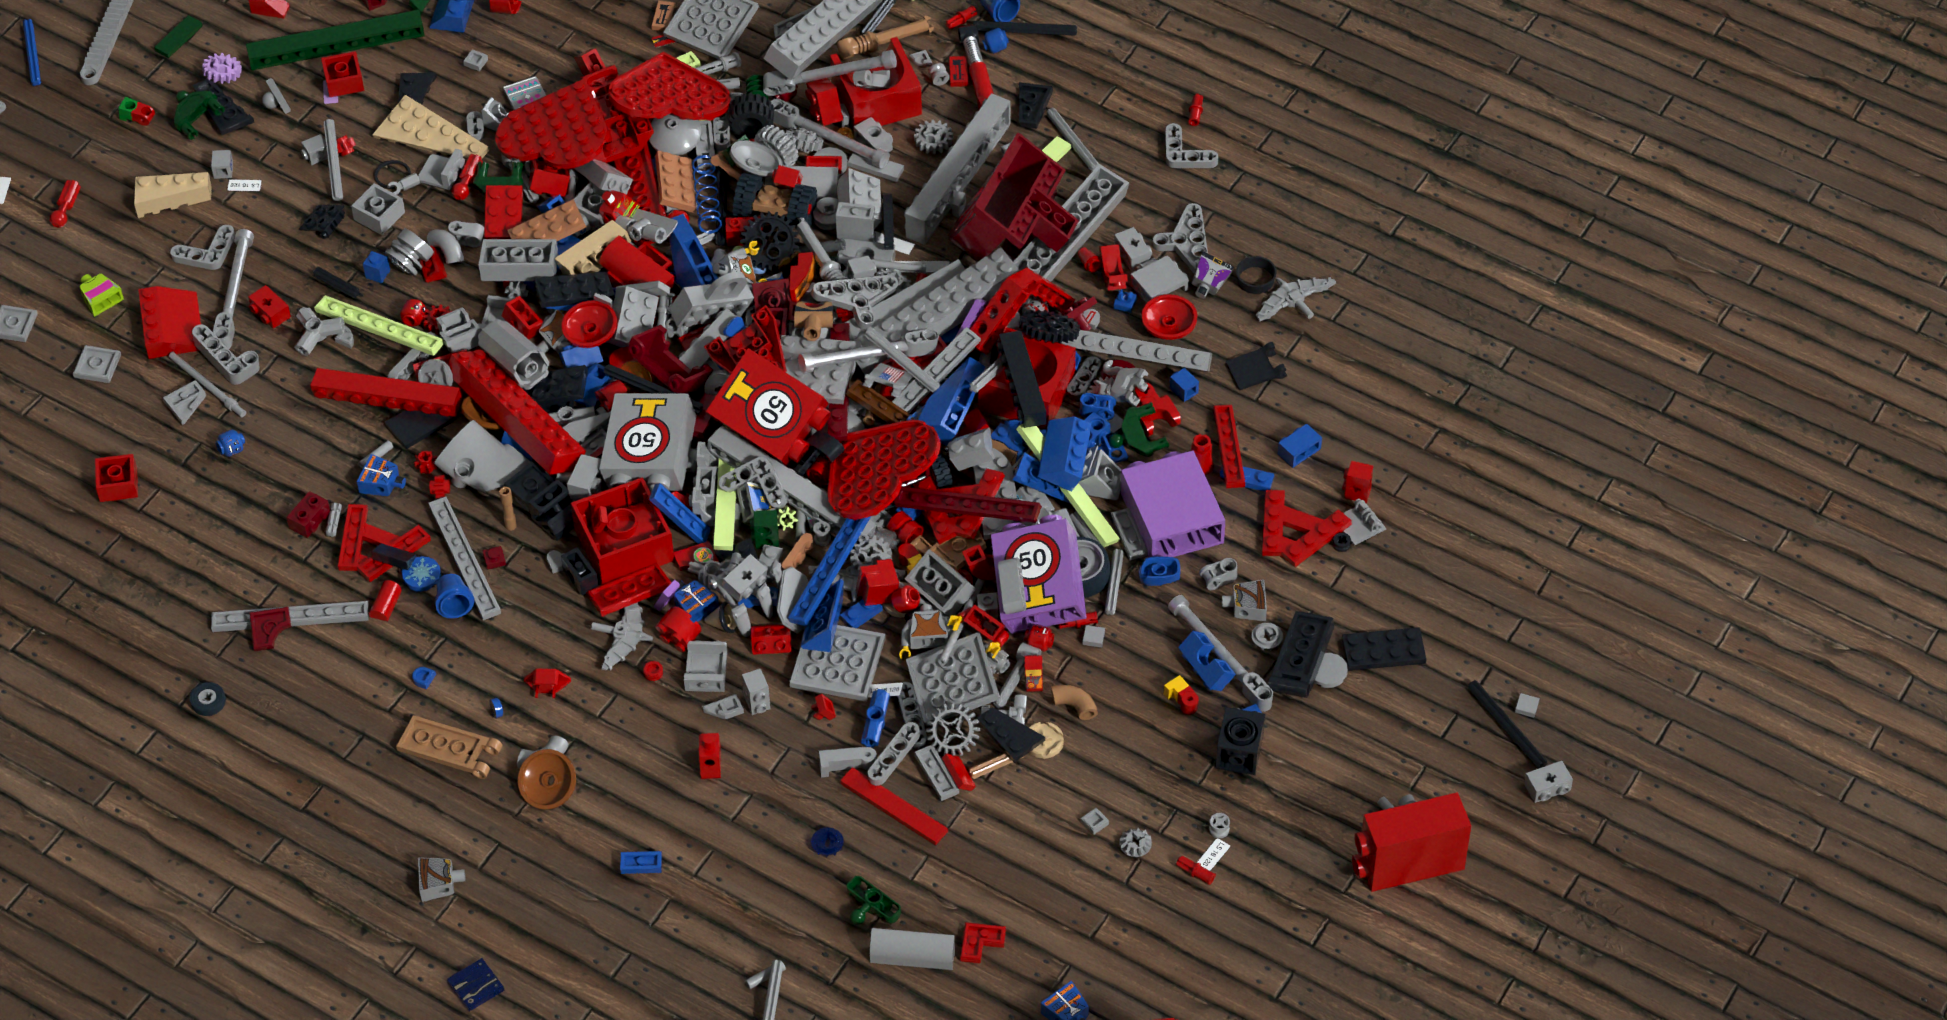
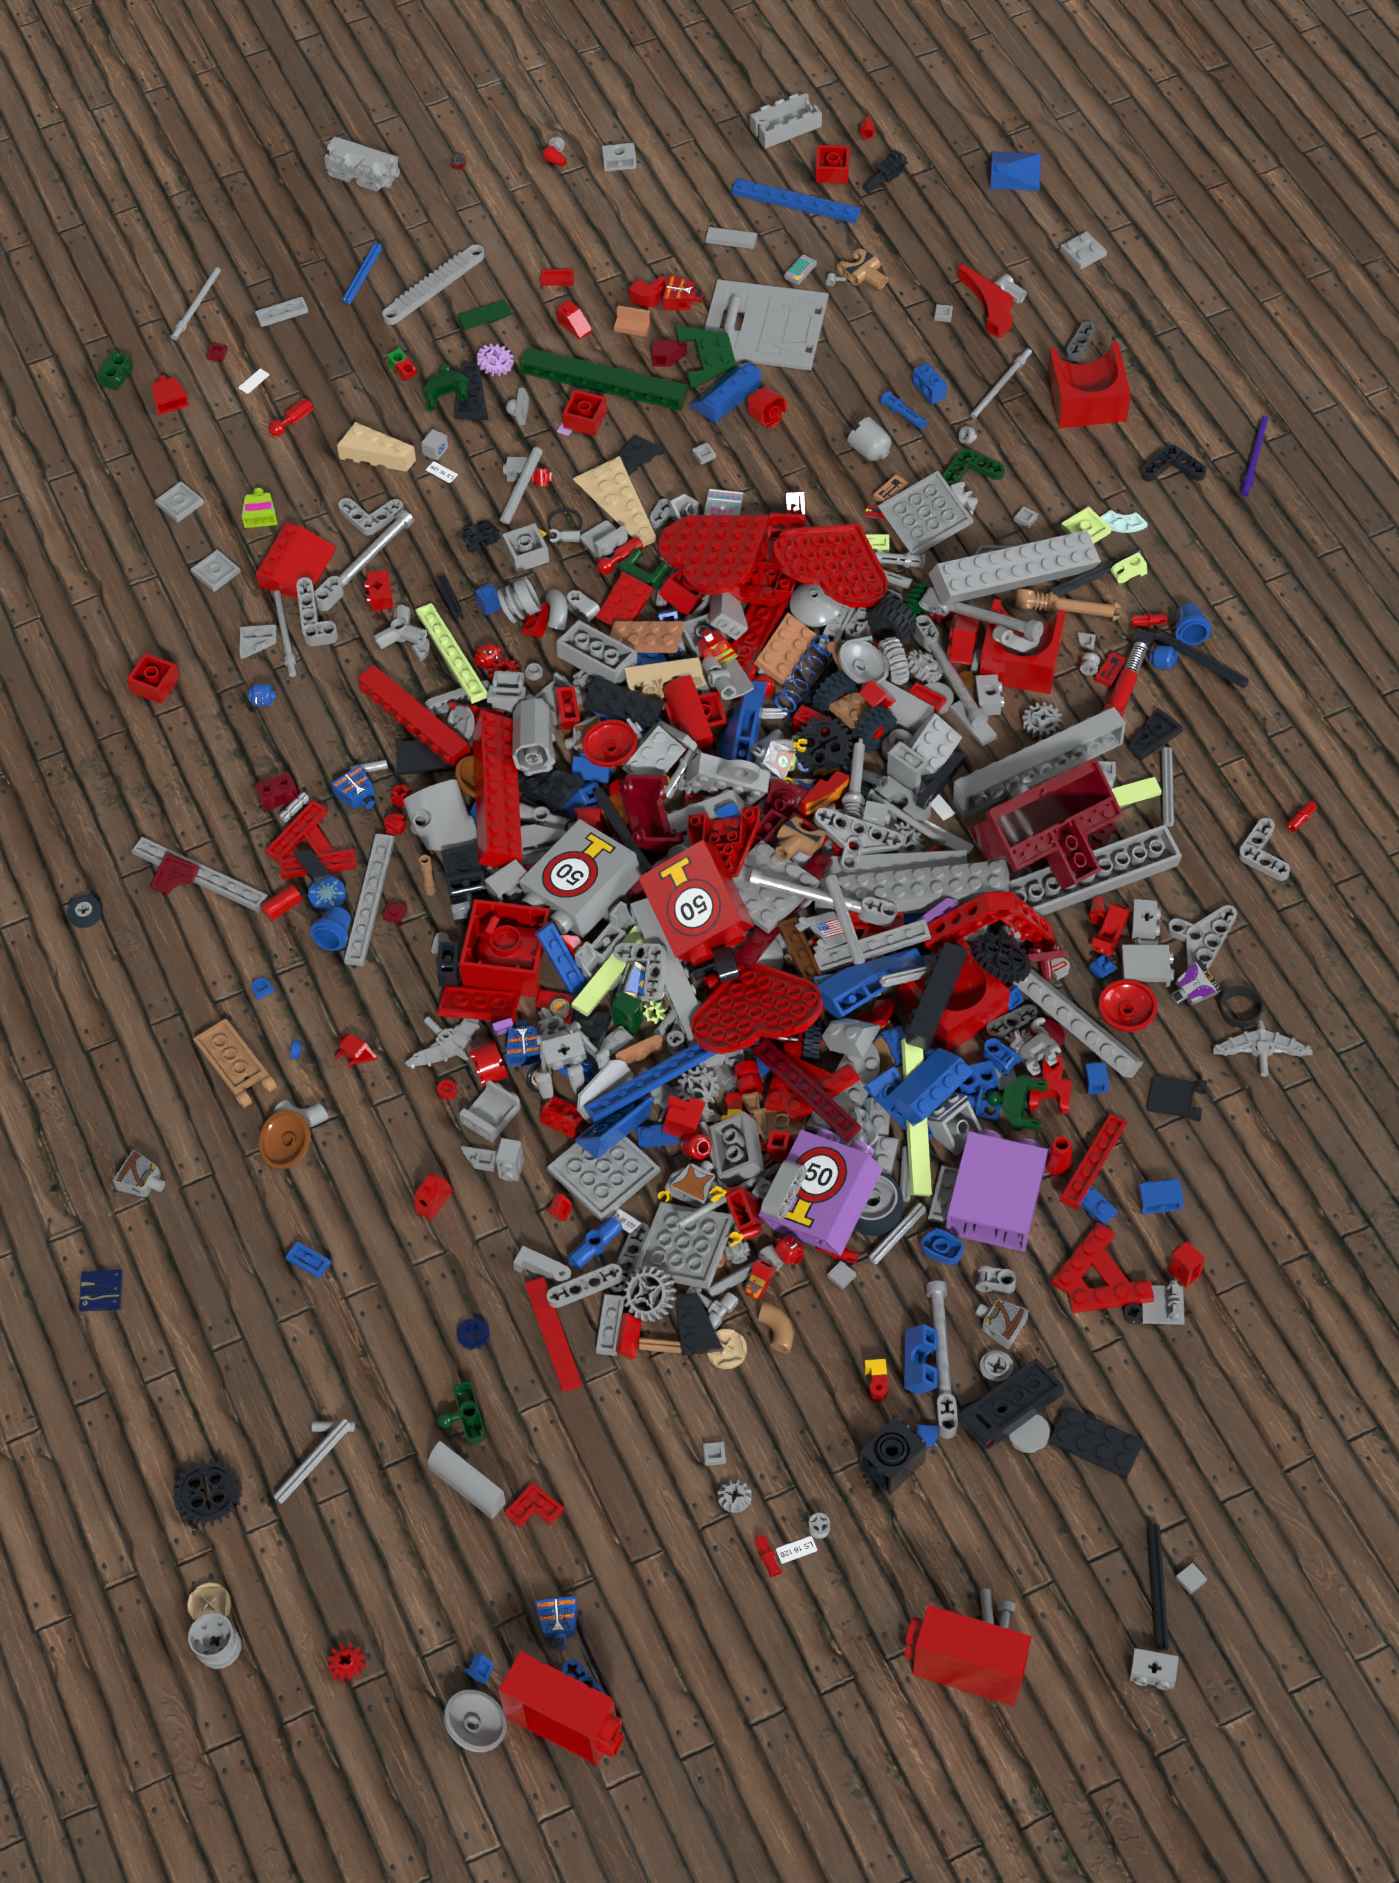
camera: 35 degrees right, 5 degrees up
none -> light grey plate [525,663,543,680]

